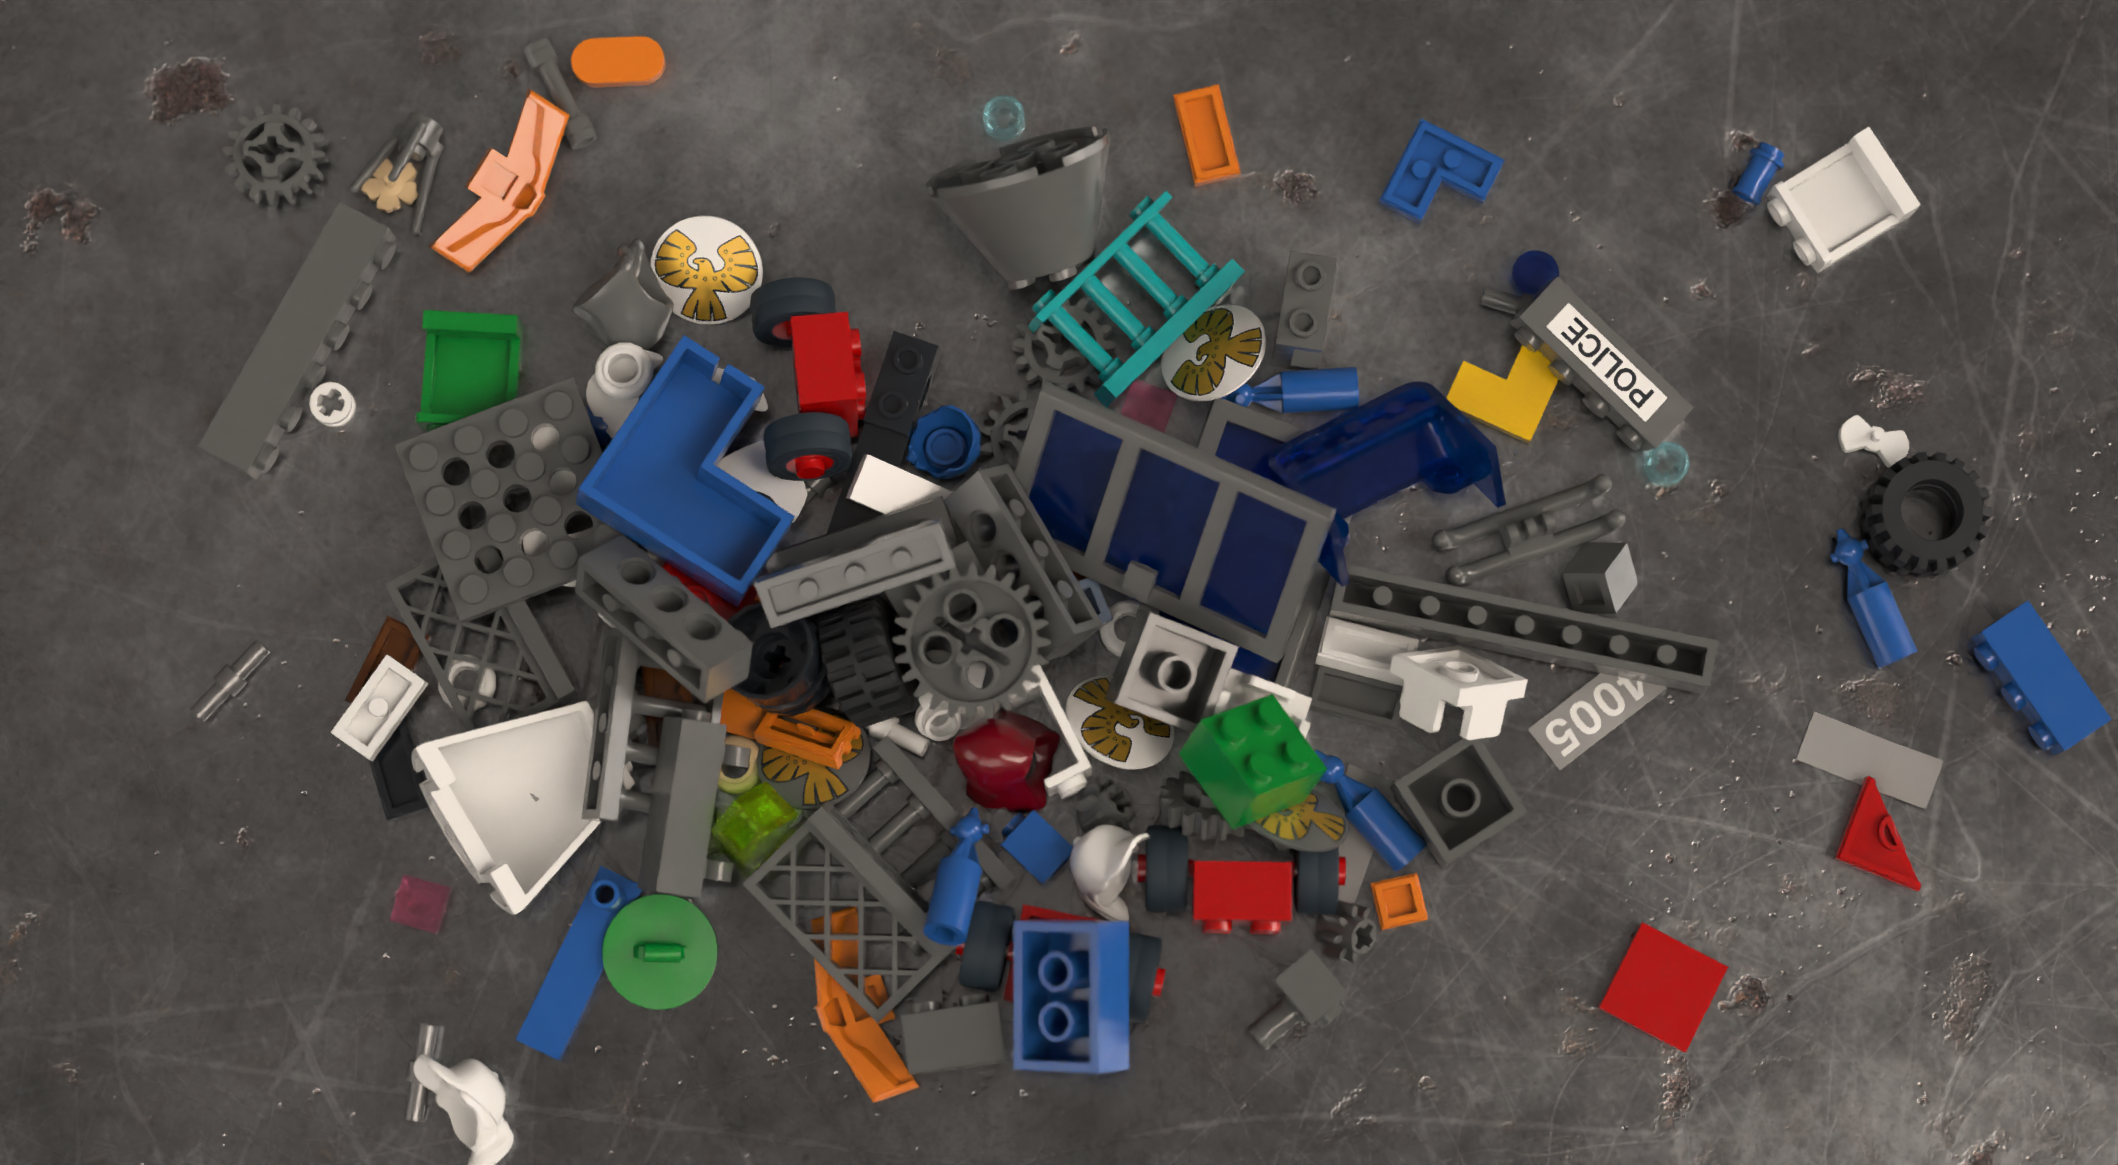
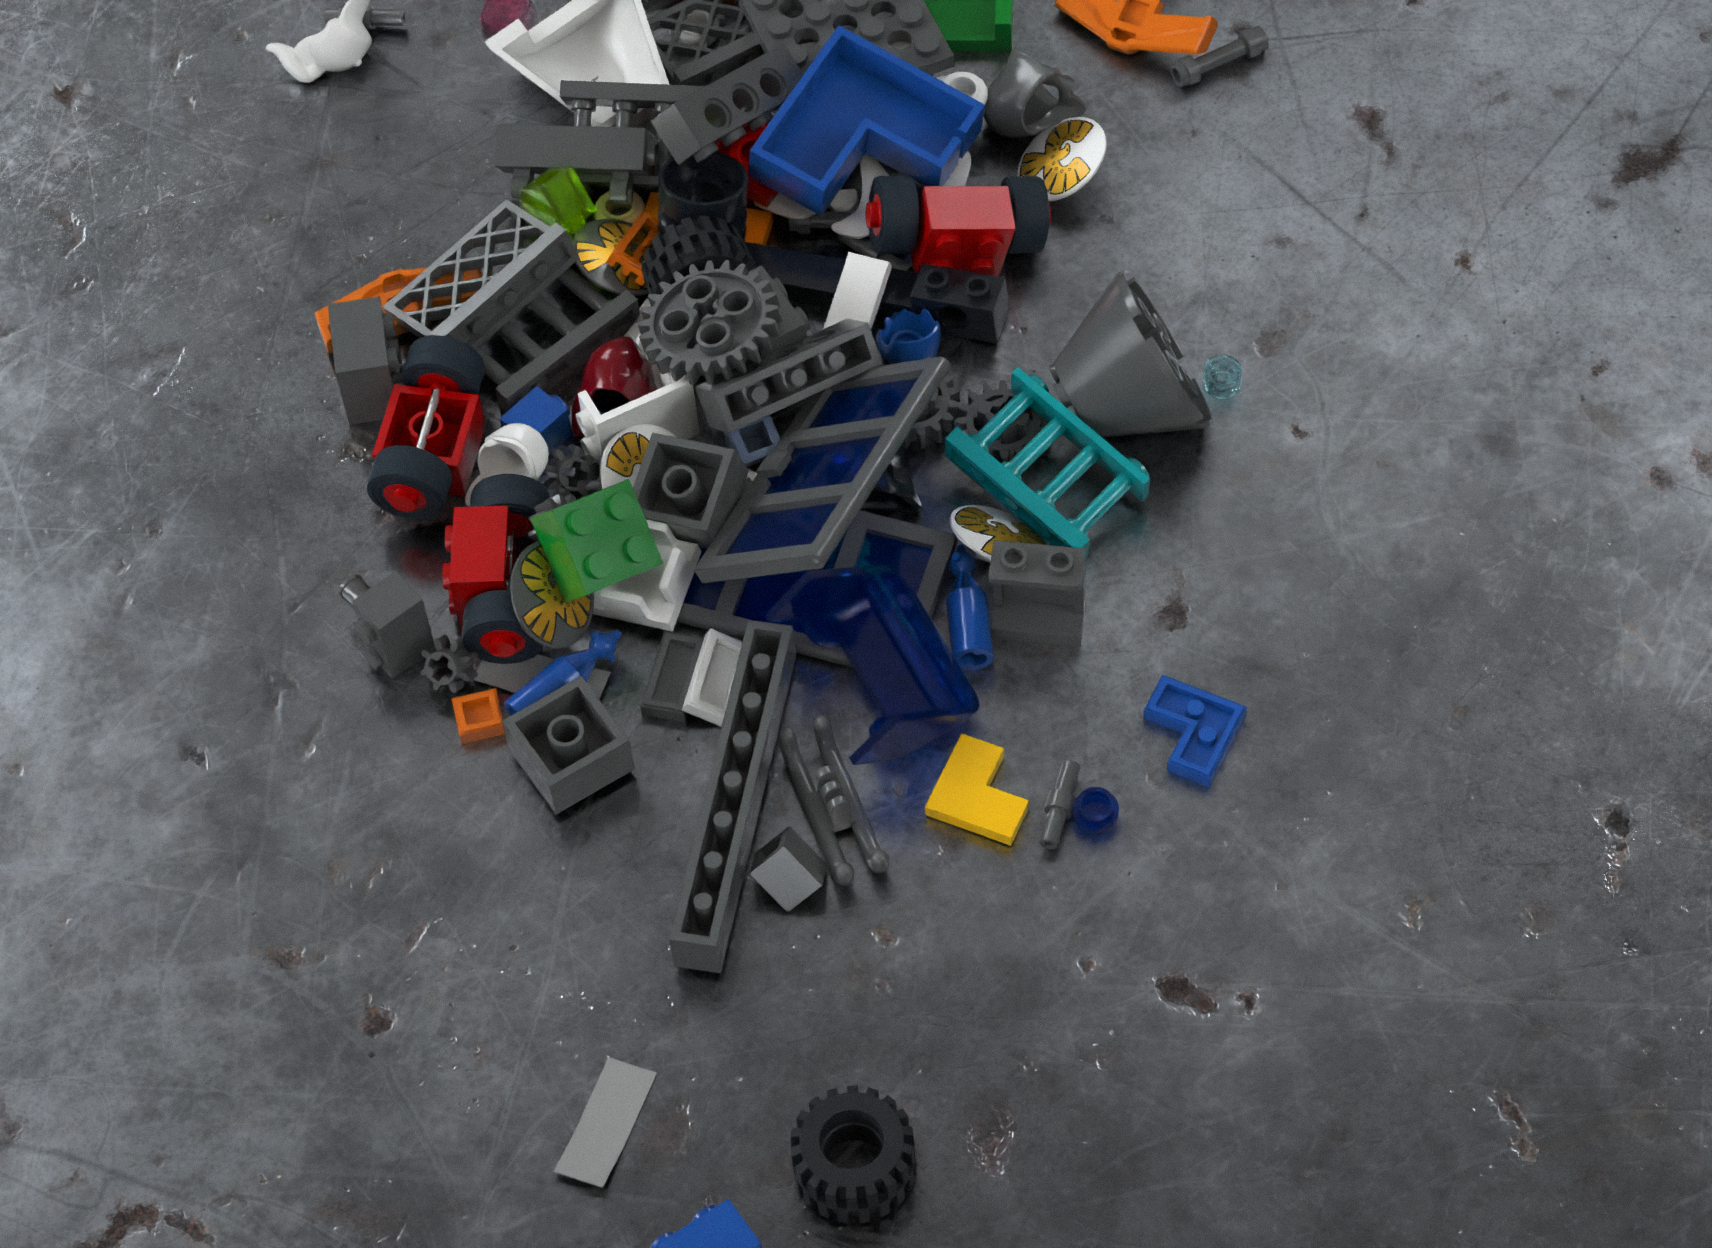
camera: 90 degrees right, 25 degrees down
blue piece [515,866,644,1061] -> none
orange tile [571,36,666,88] -> none
green shield [602,894,717,1010] -> none
dark grey fence [754,496,958,628] -> none
blue wheel [923,807,989,946] -> none
blue brick [1014,919,1129,1073] -> none
clear pink tile [1121,379,1178,434] -> none
orange tile [1173,84,1241,187] -> none
white panel [1390,646,1527,740] -> none
dark grey brick [1509,276,1694,452] -> none
light grey sticker [1528,673,1667,770] -> none
red tile [1597,922,1728,1053] -> none
clear light blue bush [1644,442,1690,487] -> none
blue pin [1732,142,1785,205] -> none
white panel [1766,127,1921,273] -> none
blue wheel [1830,528,1918,669] -> none
red tile [1833,776,1922,892] -> none
white piece [1838,415,1909,468] -> none

